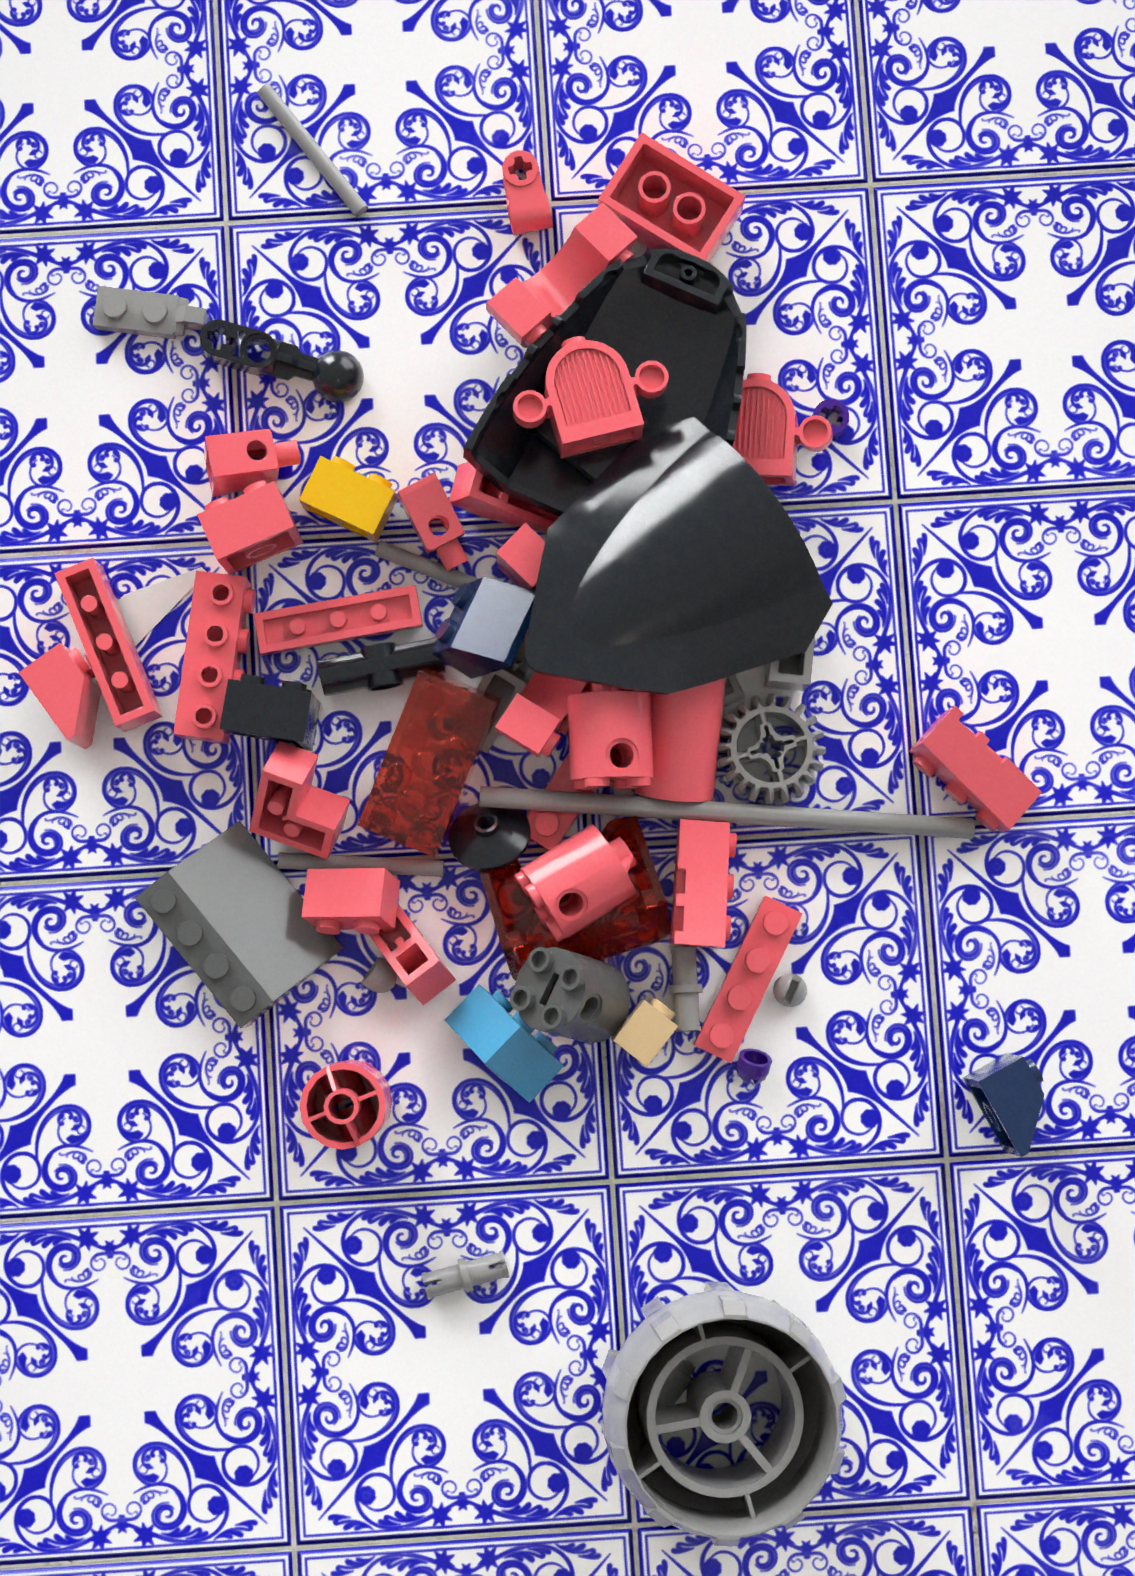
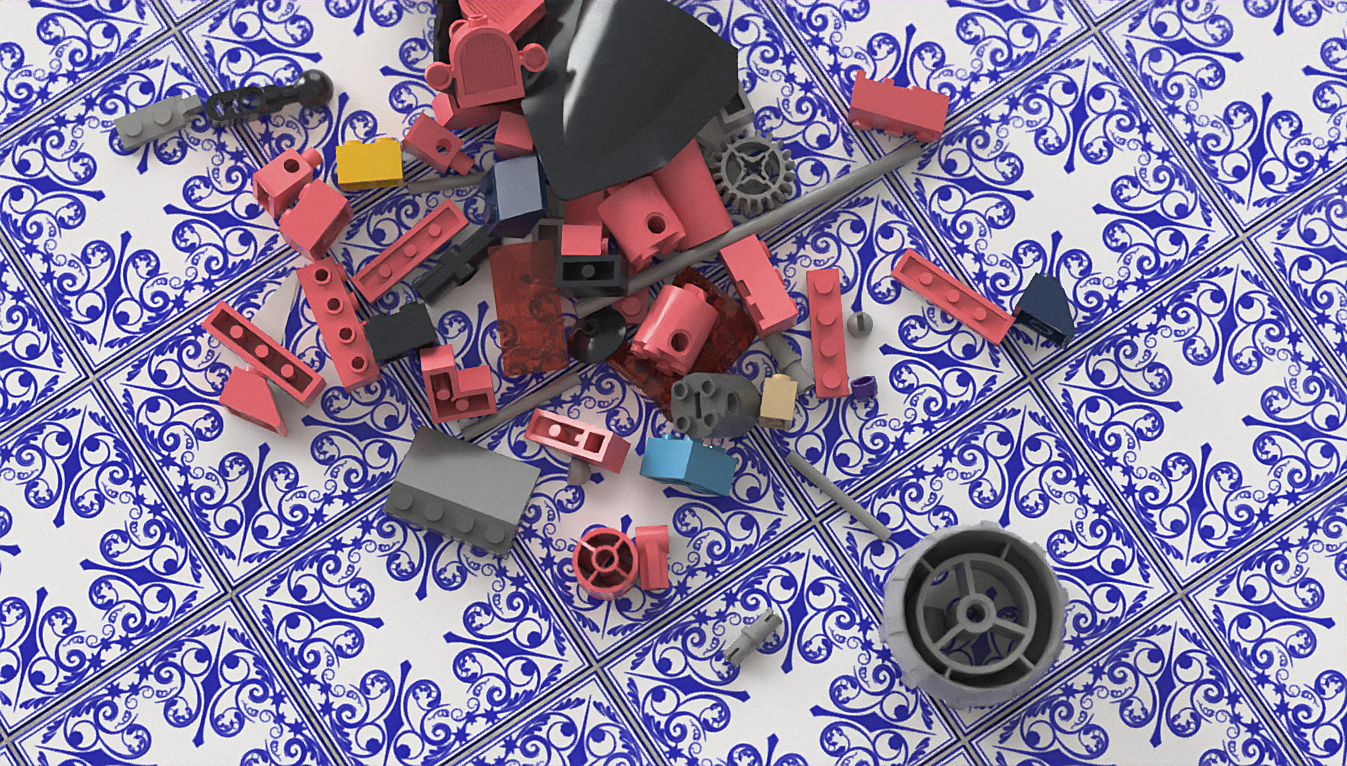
camera: 25 degrees left, 5 degrees down
coral brick [301,868,400,935] -> none
none -> coral piece [425,14,548,109]
none -> black brick [556,254,629,298]
none -> coral piece [635,525,669,591]
none -> light grey bar [785,450,893,543]
none -> coral plate [890,247,1016,347]

